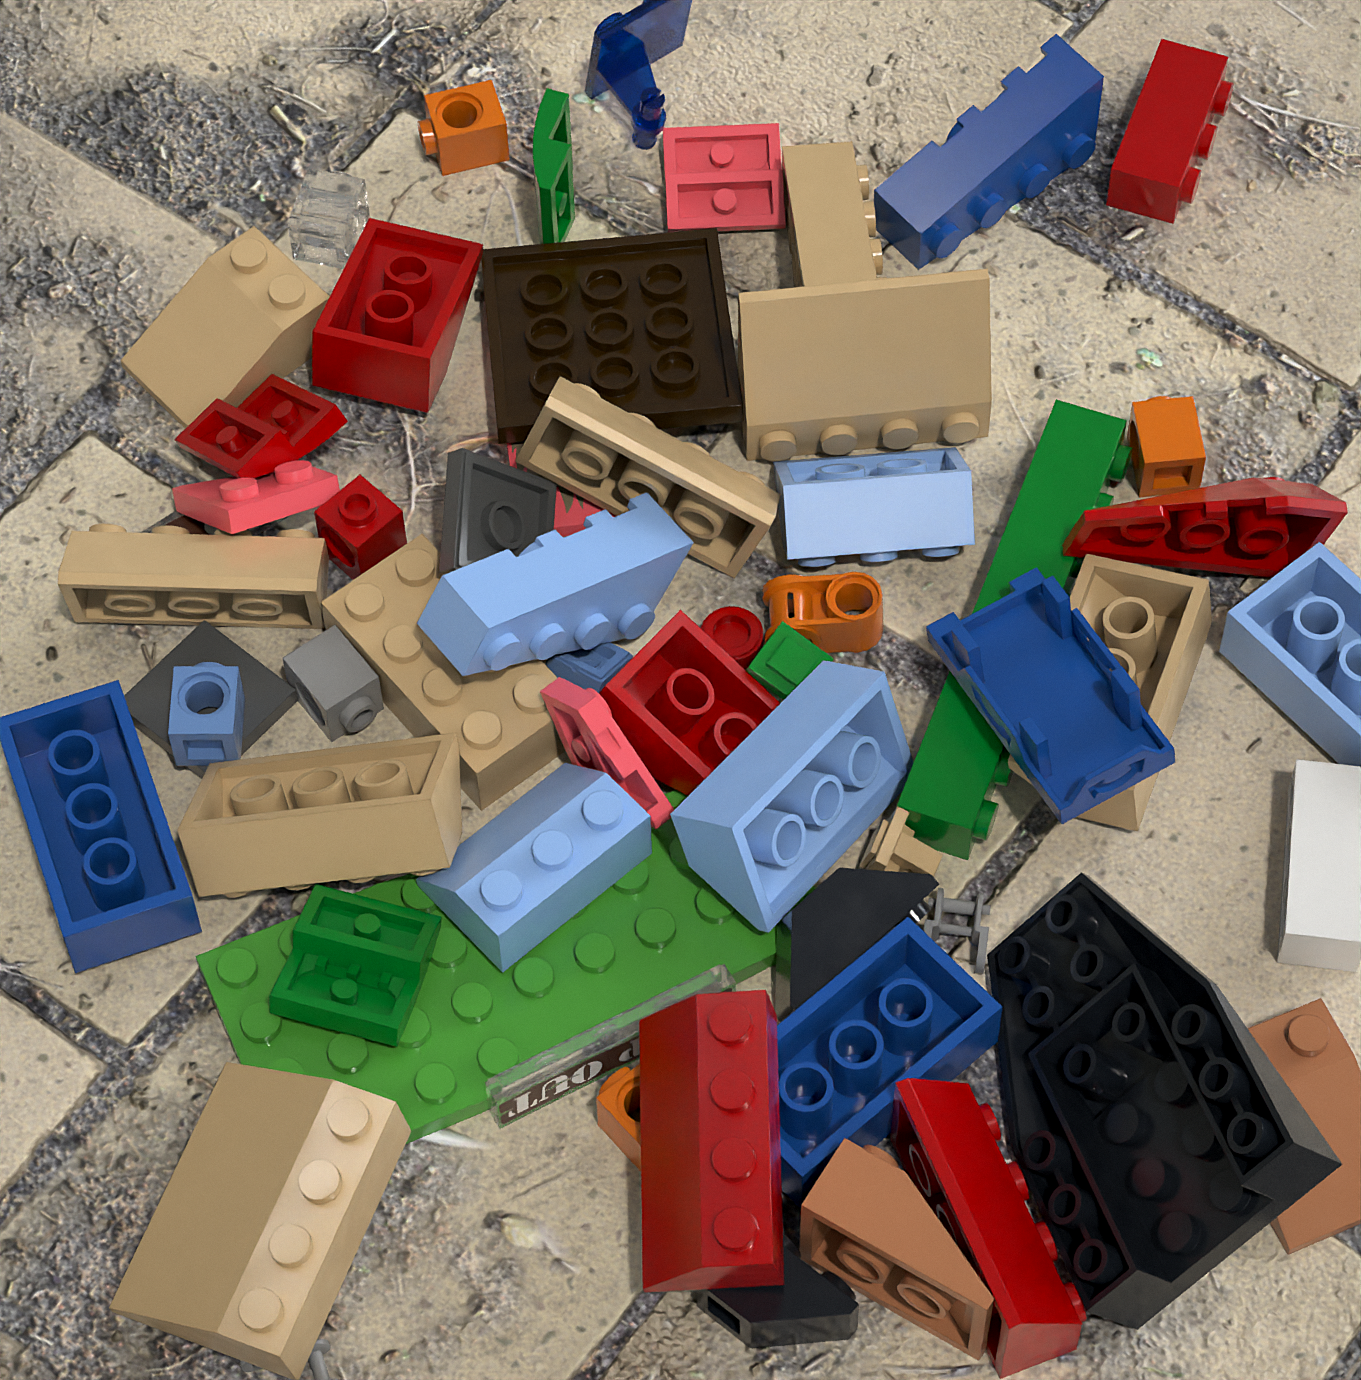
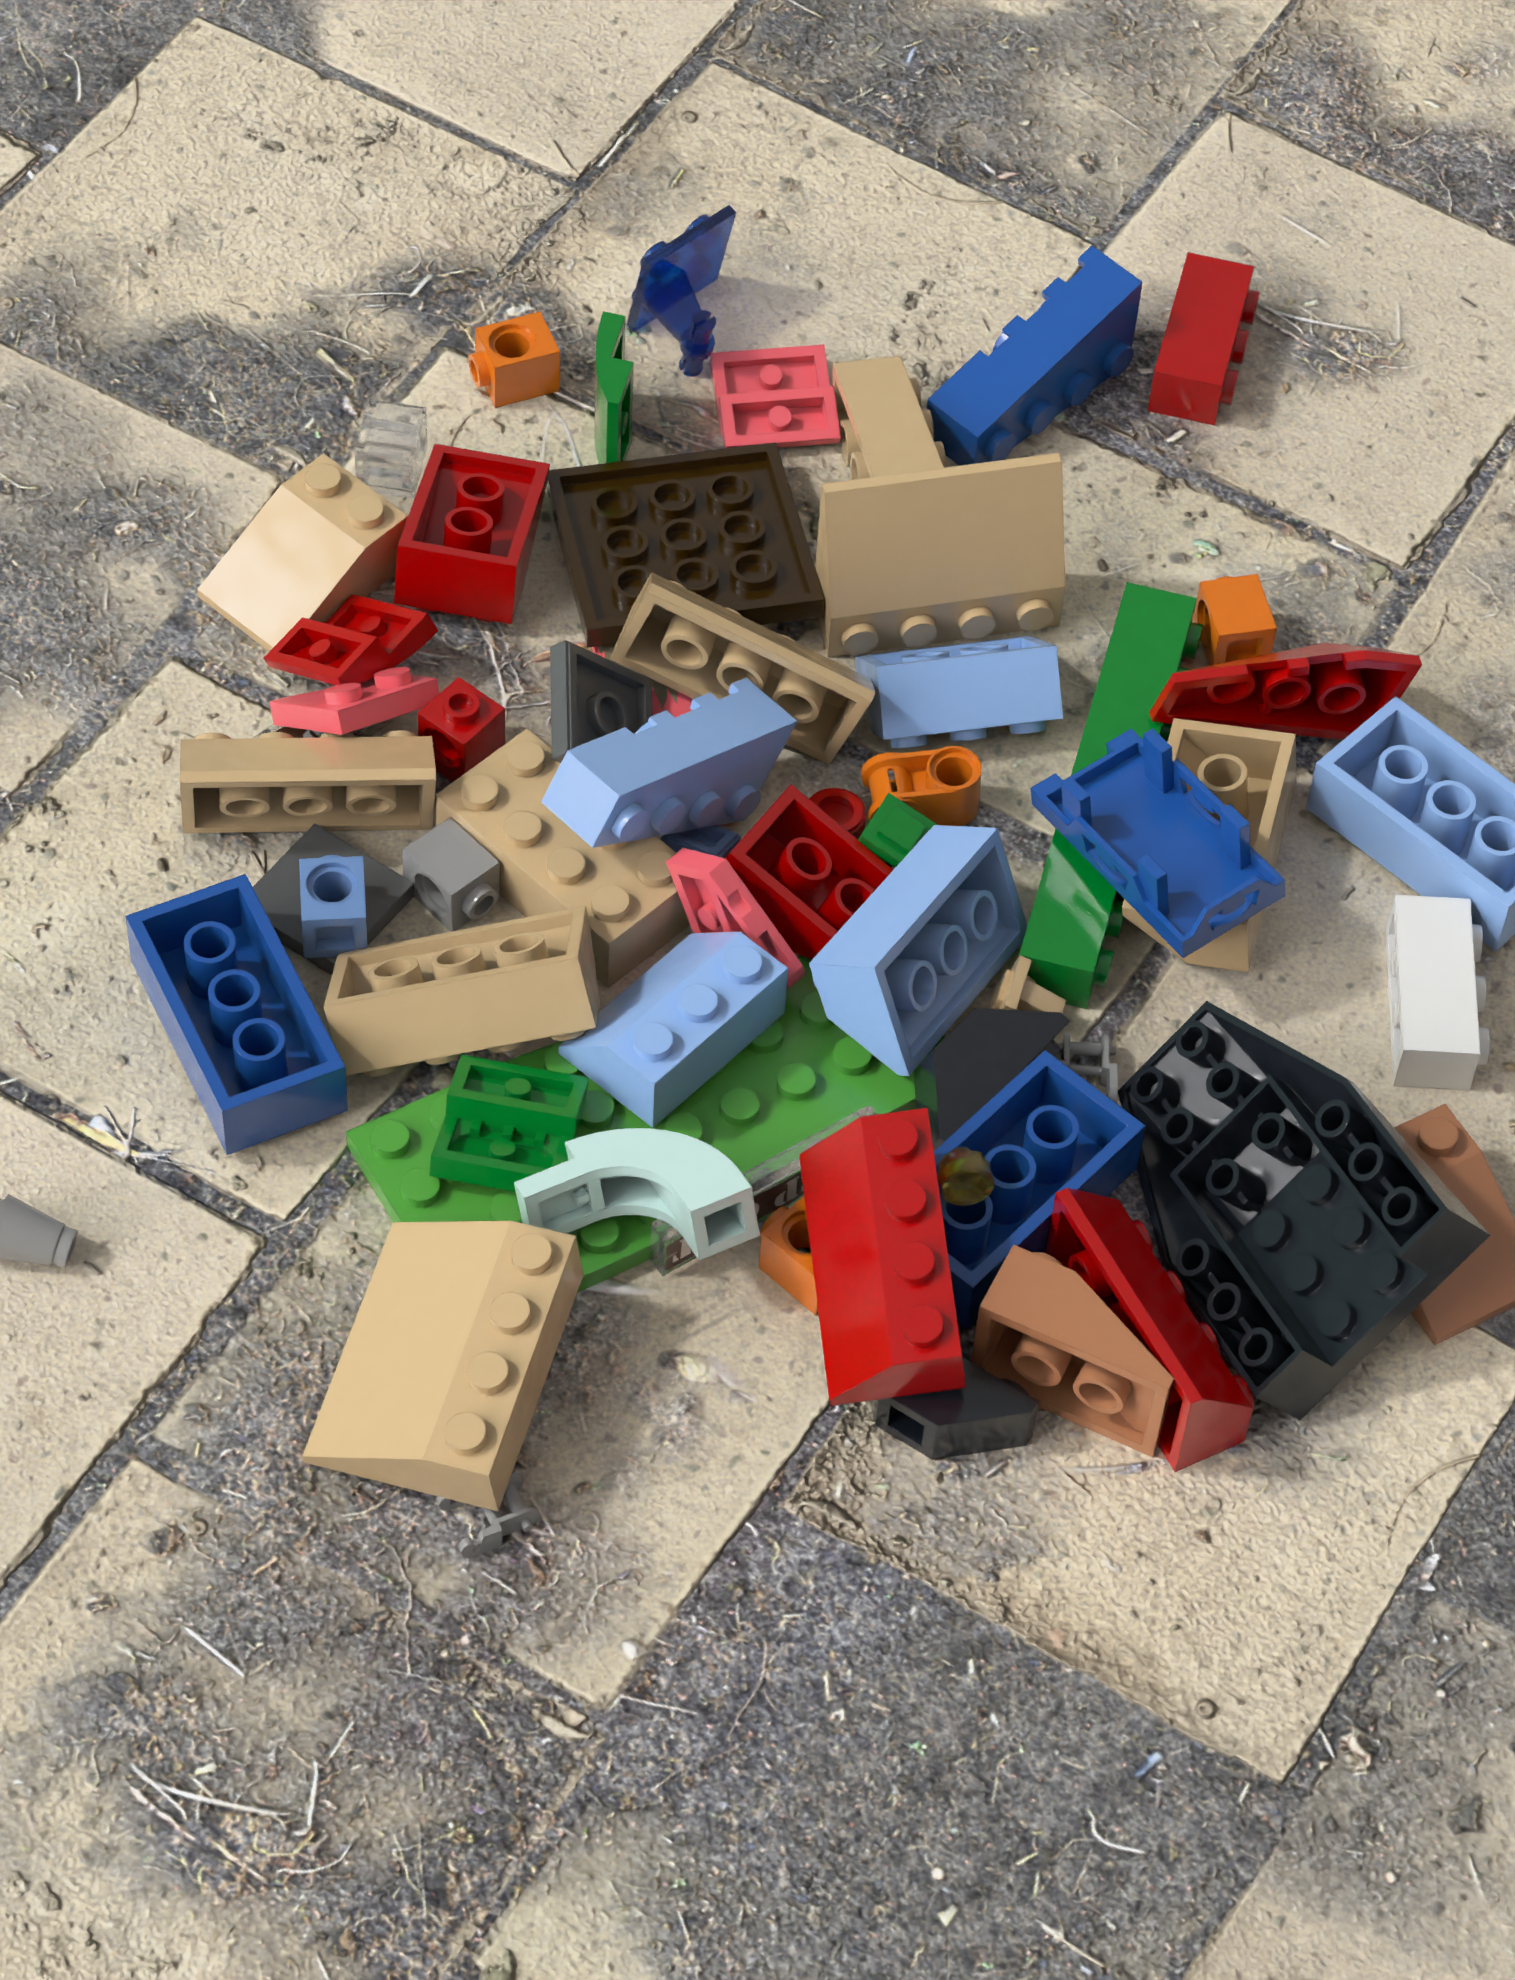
camera: 10 degrees left, 5 degrees down
none -> light aqua arch [514,1128,760,1261]
none -> clear yellow hinge [938,1147,995,1206]

